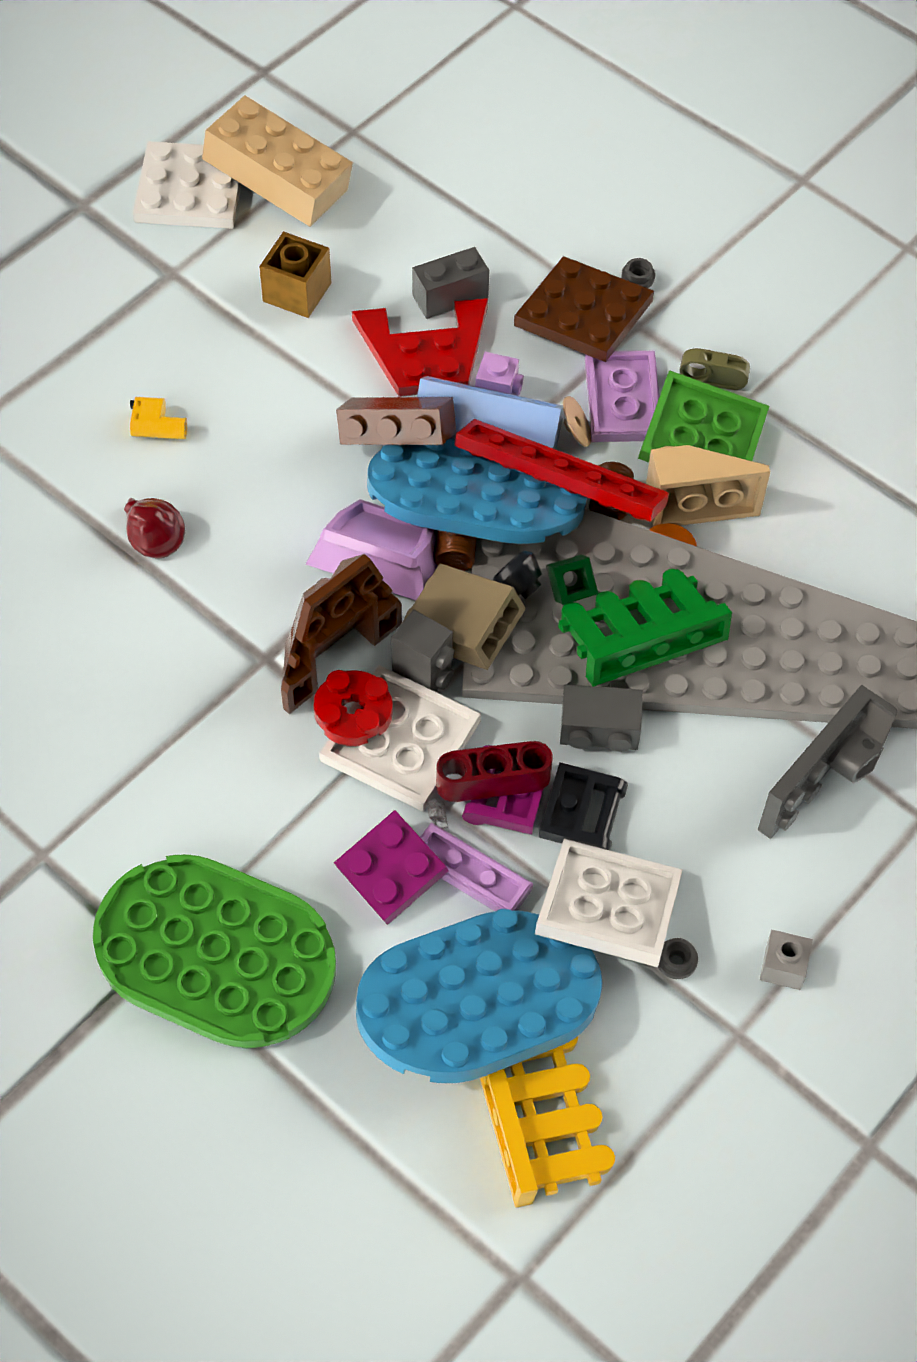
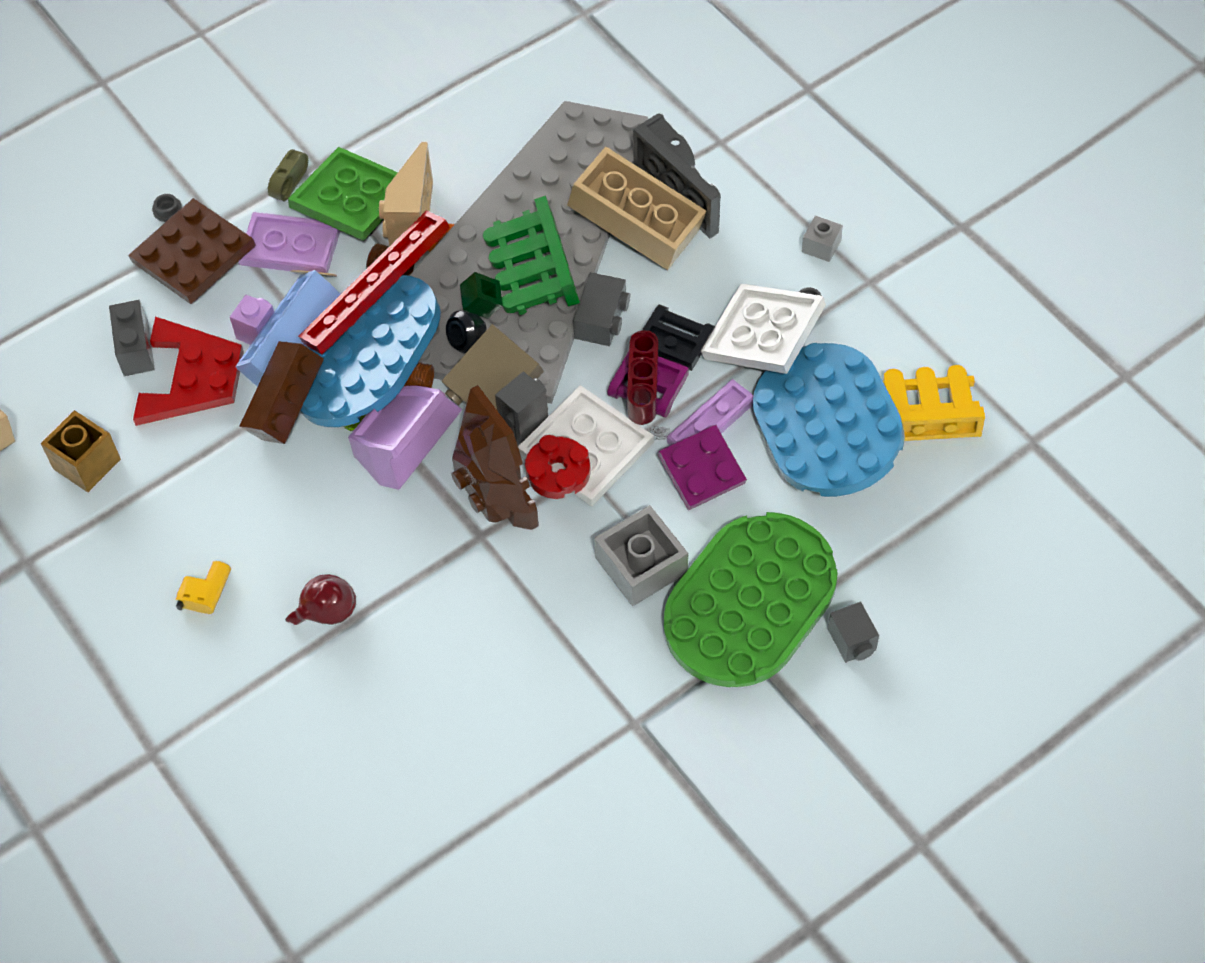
camera: 75 degrees left, 0 degrees up
none -> tan brick [567,146,707,270]
none -> light grey brick [594,506,689,606]
none -> dark grey brick [827,602,879,663]

